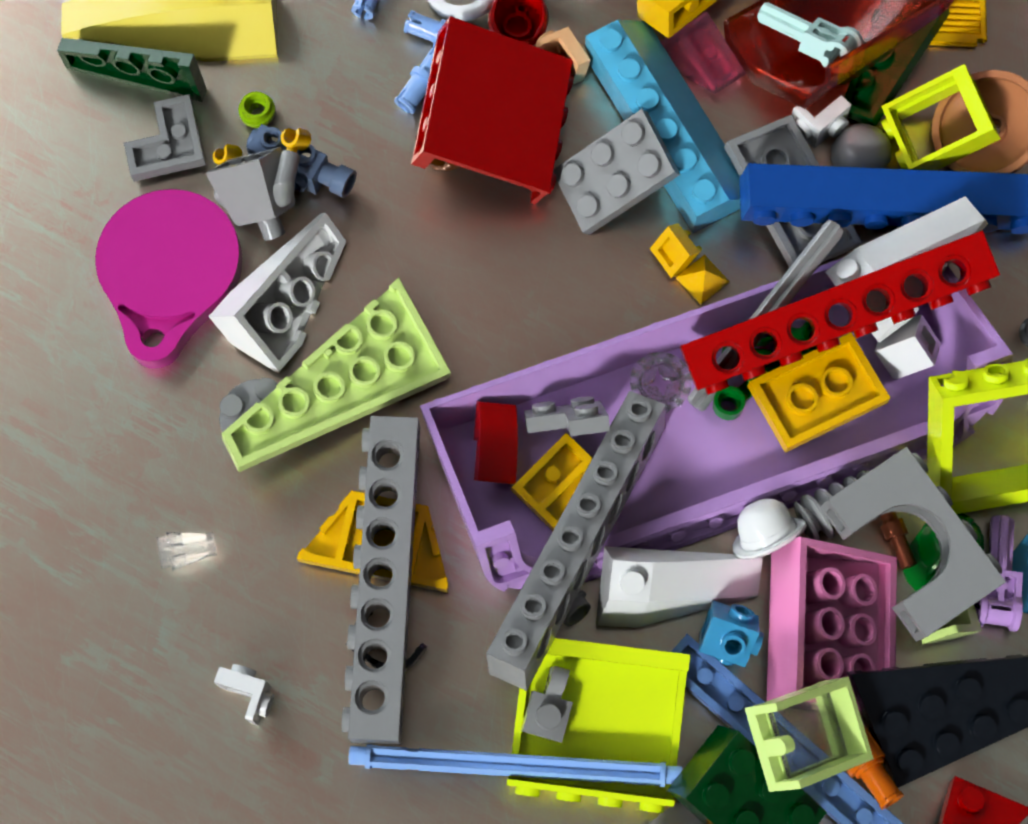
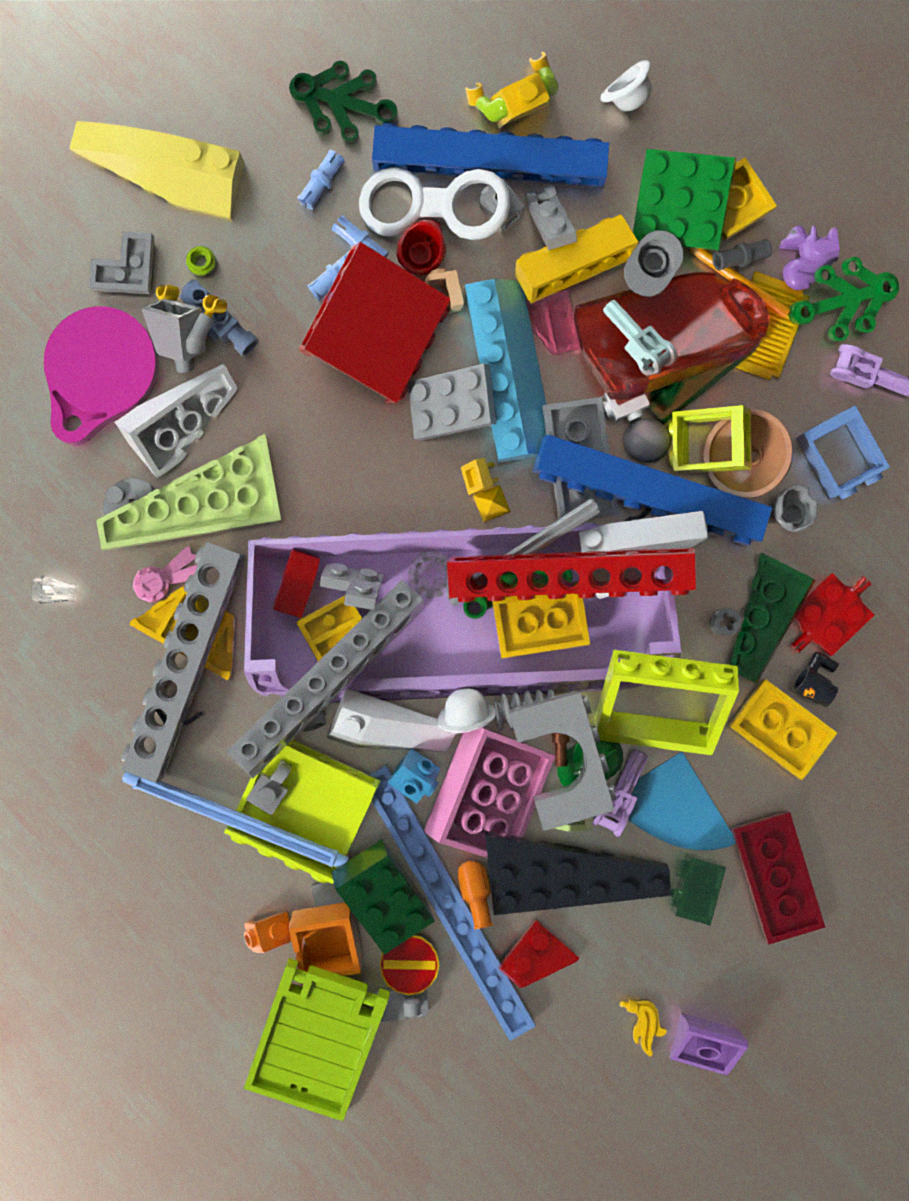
camera: 15 degrees right, 15 degrees up
dark green wing [57,38,207,102] -> none
white bracket [214,664,274,725] -> none
yellowish green window [744,676,874,792] -> none
white panel [874,314,941,379] -> none
none -> bright pink piece [133,546,197,603]

